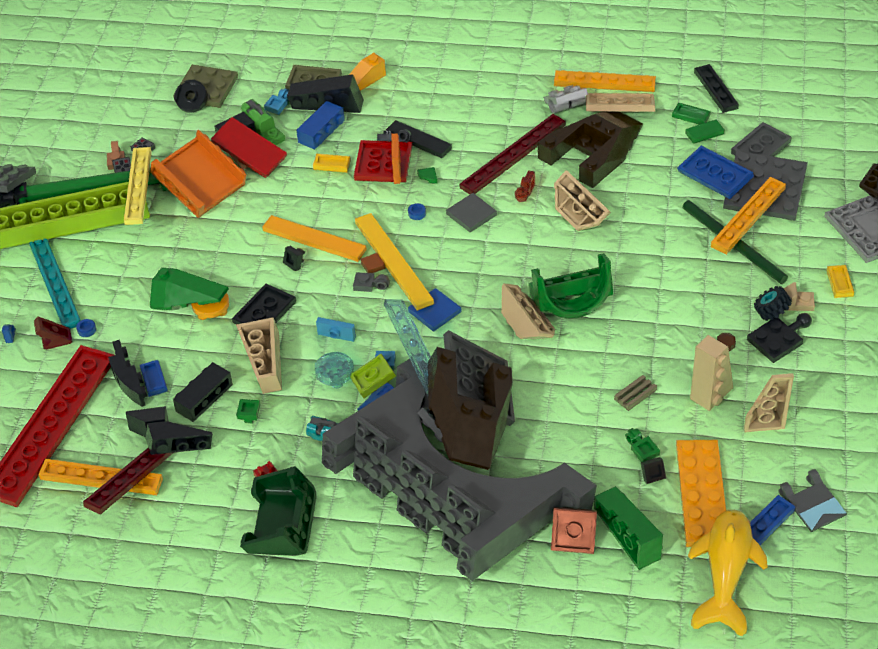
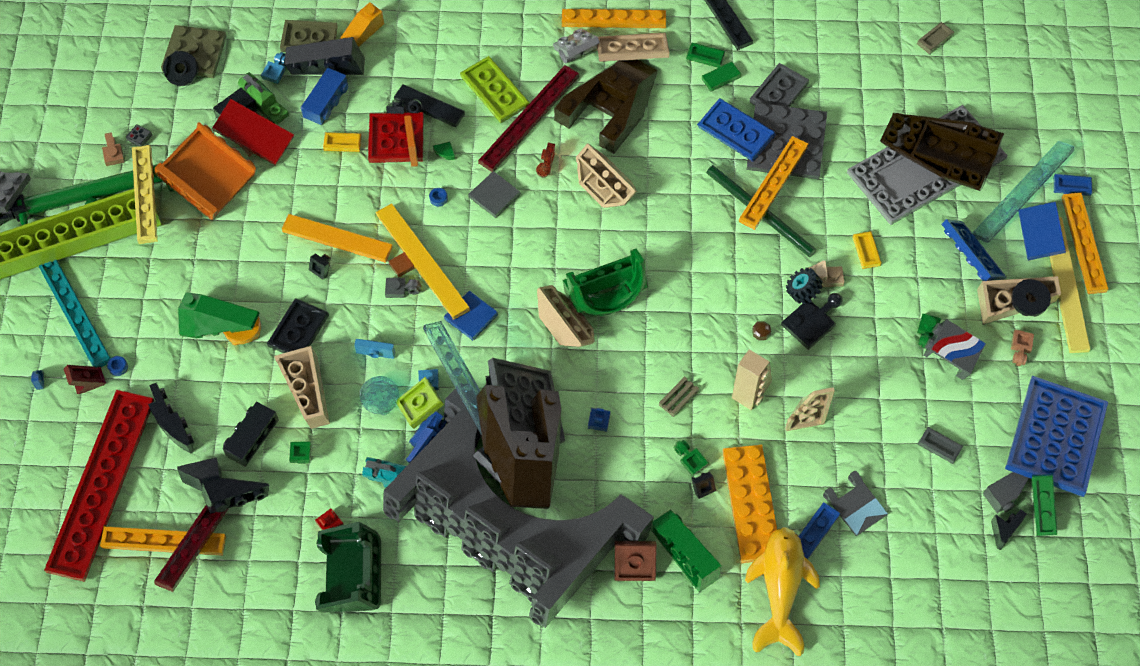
camera: 10 degrees left, 15 degrees up
tile [112,157,131,173] -> none
blue tile [139,360,168,397] -> none
none -> lime tile [460,56,530,123]
none -> blue tile [588,408,611,432]

